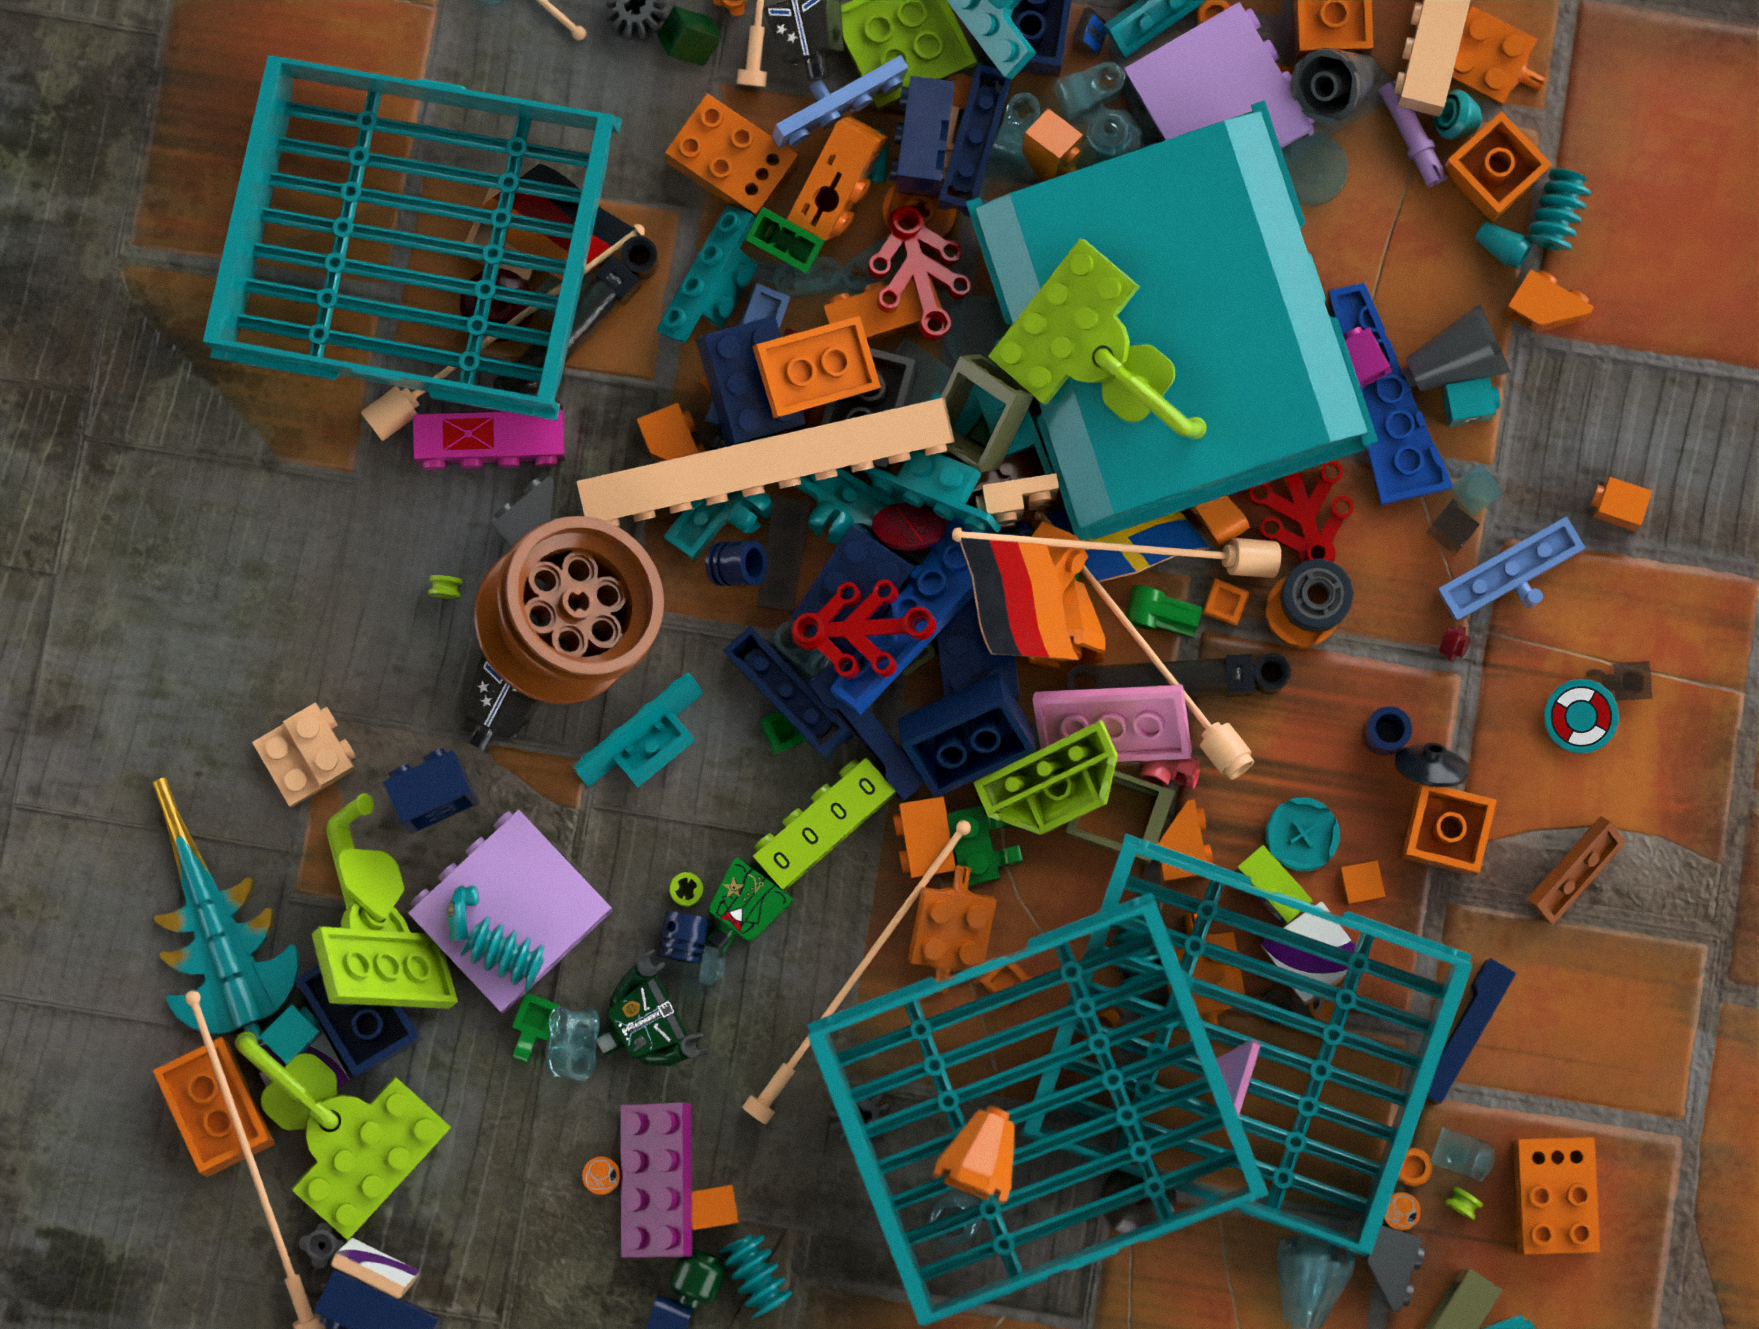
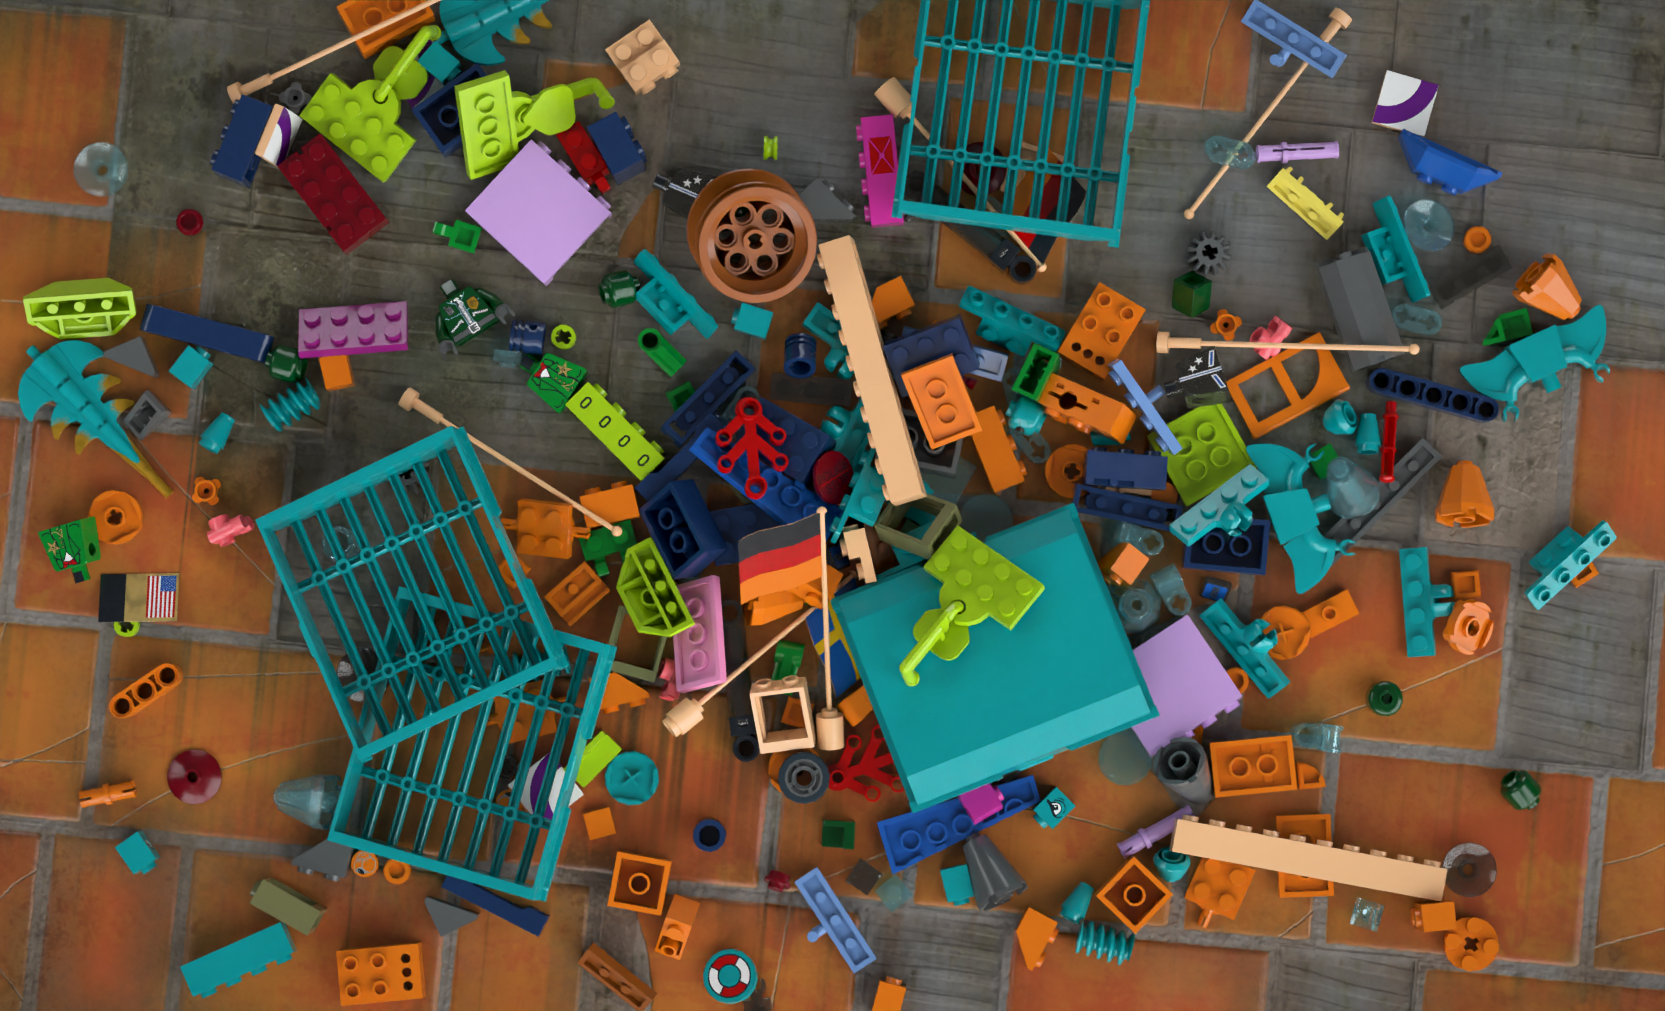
camera: 90 degrees right, 5 degrees up
teal arm [447,885,479,941] -> none
teal piece [460,916,545,992] -> none
clear light blue piece [547,1007,600,1081] -> none
orange tile [582,1157,621,1195] -> none
red plant [867,206,972,341] -> none
orange cone [931,1106,1015,1205] -> none
bright pink slope [1216,1040,1260,1117] -> none
black dish [1394,743,1469,787] -> none
clear light blue bracket [1430,1127,1495,1182] -> none
lime bush [1444,1186,1484,1220] -> none
none -> dark red piece [277,134,390,255]
none -> dark grey slope [424,896,480,937]
none -> orange plate [544,561,611,627]
none -> red hinge [556,121,611,195]
none -> dark green head [598,270,640,308]
none -> green piece [638,328,687,377]
none -> orange slope [655,894,700,960]
none -> teal brick [731,303,774,340]
none -> light nougat window [750,675,816,754]
none -> dark green panel [821,819,855,849]
none -> teal head [1005,396,1047,436]
none -> teal brick [1032,786,1075,829]

